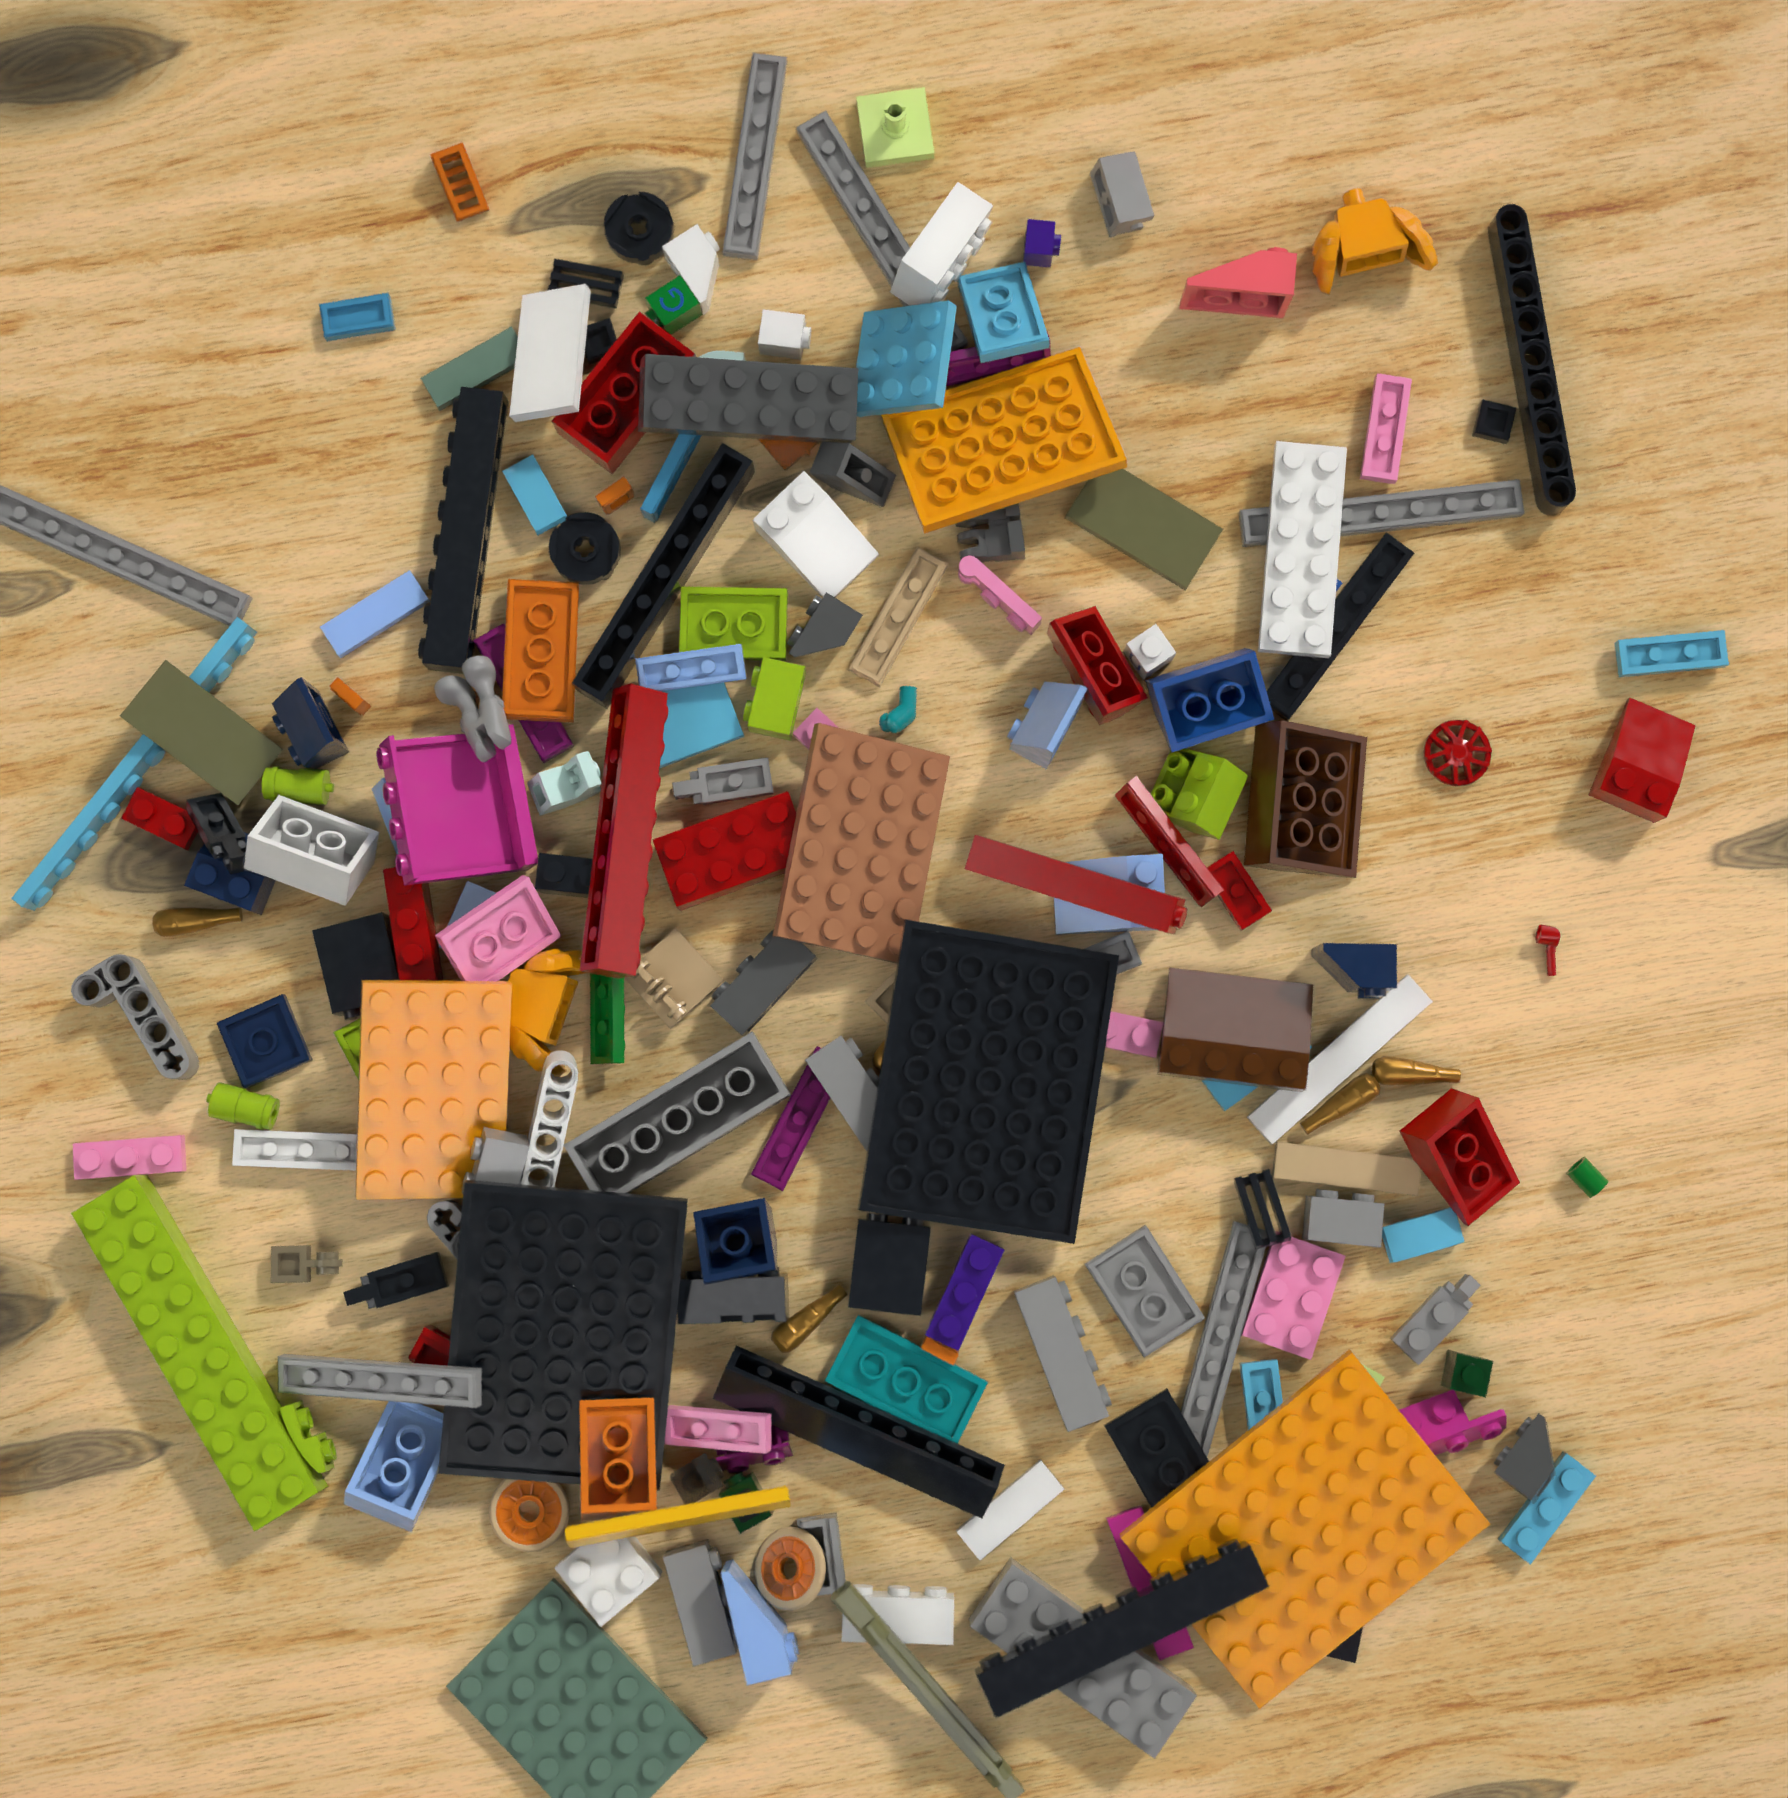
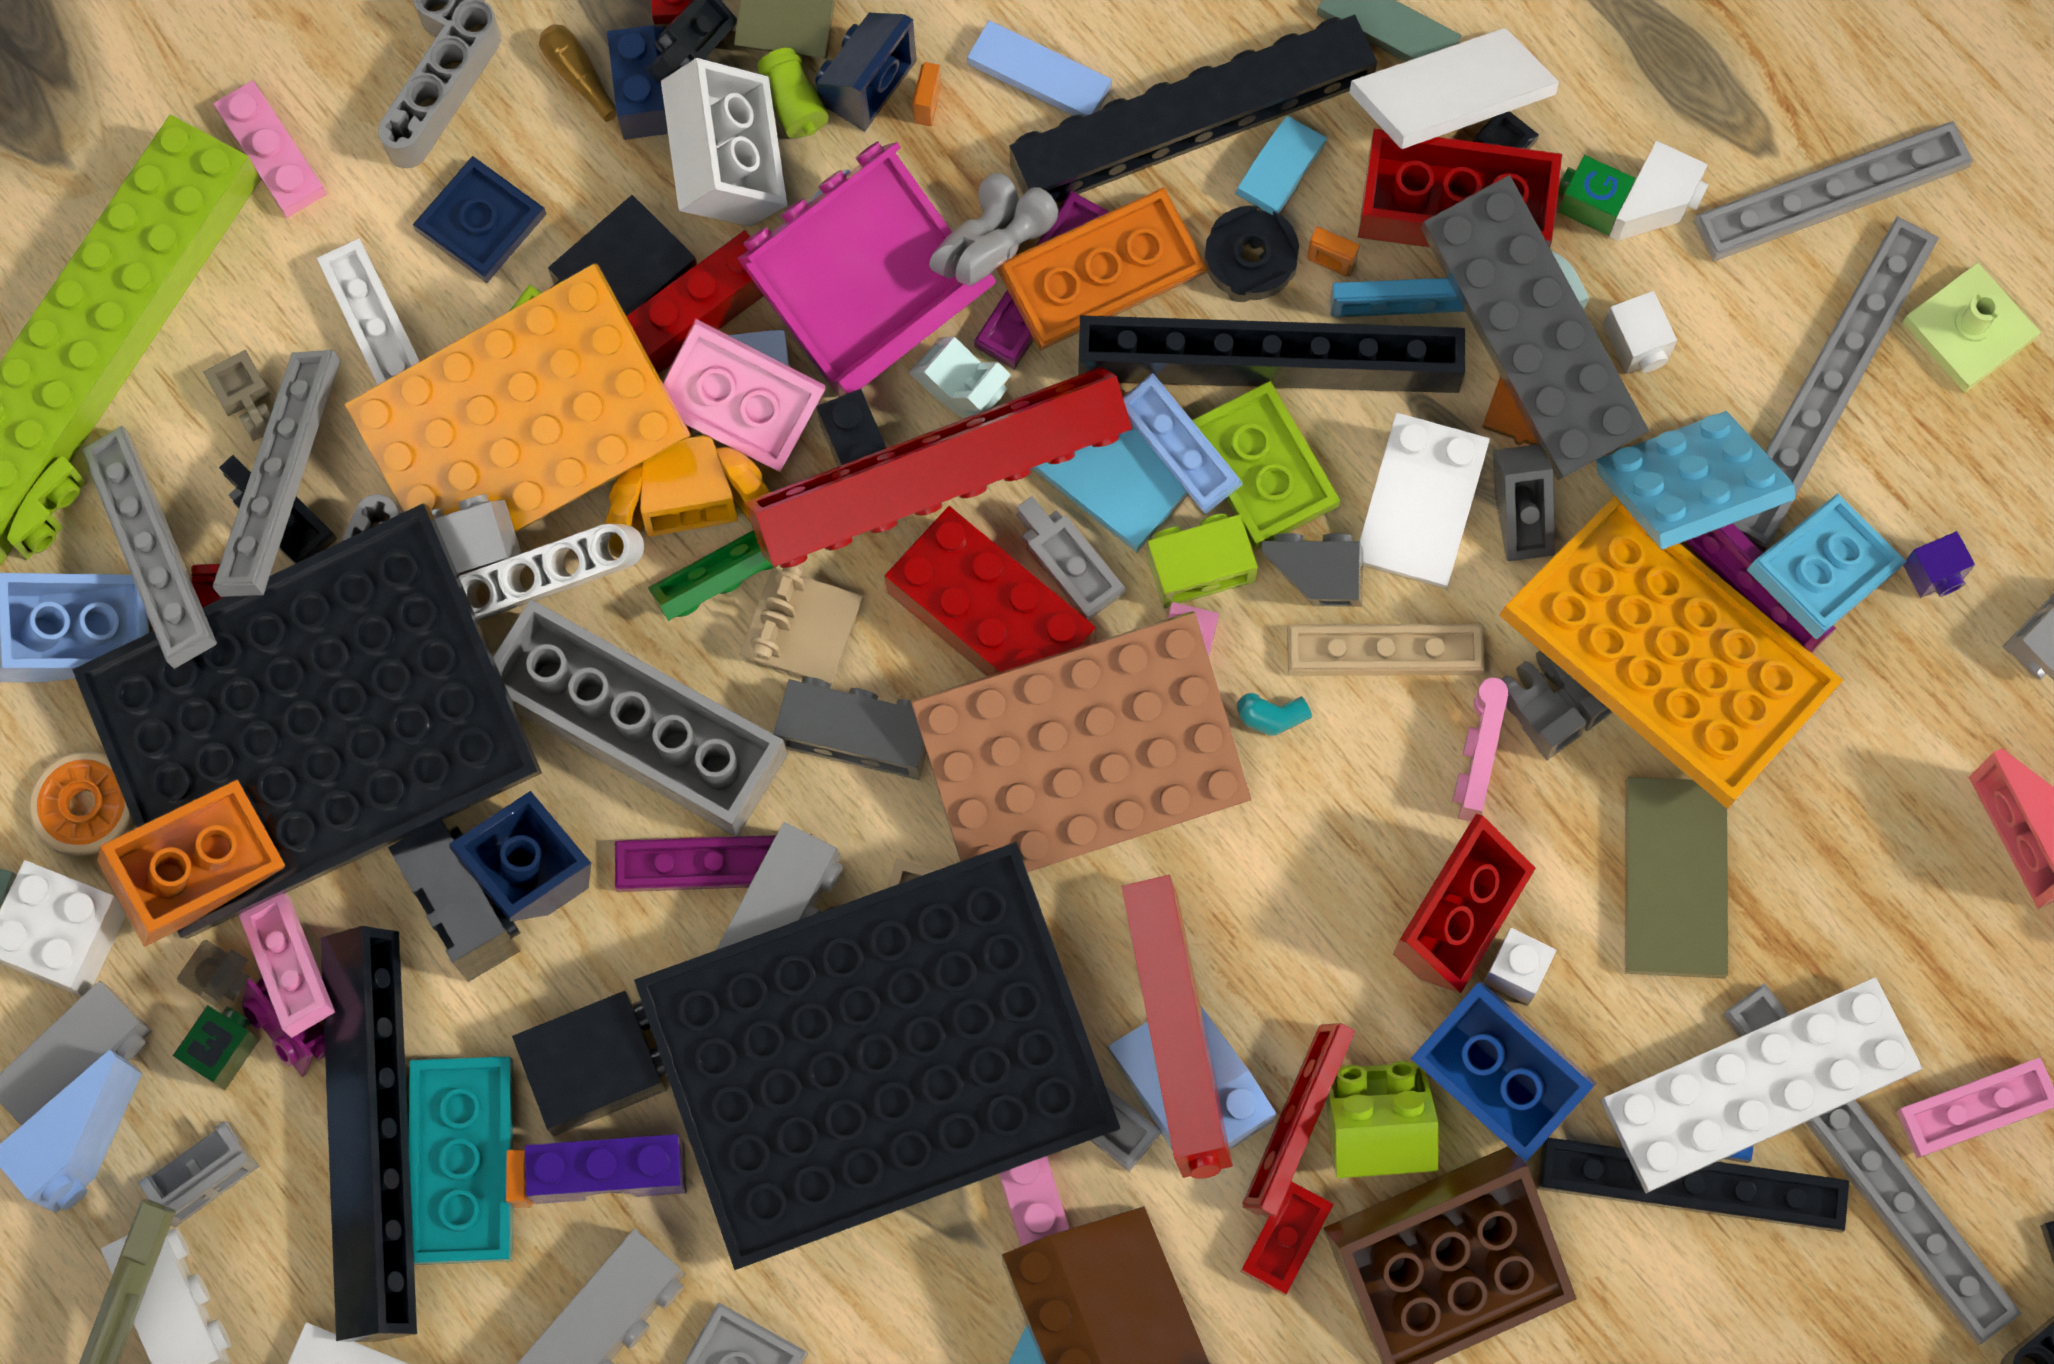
camera: 60 degrees right, 10 degrees down
lime piece [206,1082,280,1130] -> none
black tile [547,258,624,309] -> none
yellow tile [565,1486,791,1548] -> none
black plate [604,192,675,266] -> none
wheel [755,1527,826,1611] -> none
pearl gold piece [771,1284,848,1353] -> none
white brick [890,182,993,306] -> none
light blue slope [1007,681,1087,769] -> none
none -> light grey tile [213,350,341,597]

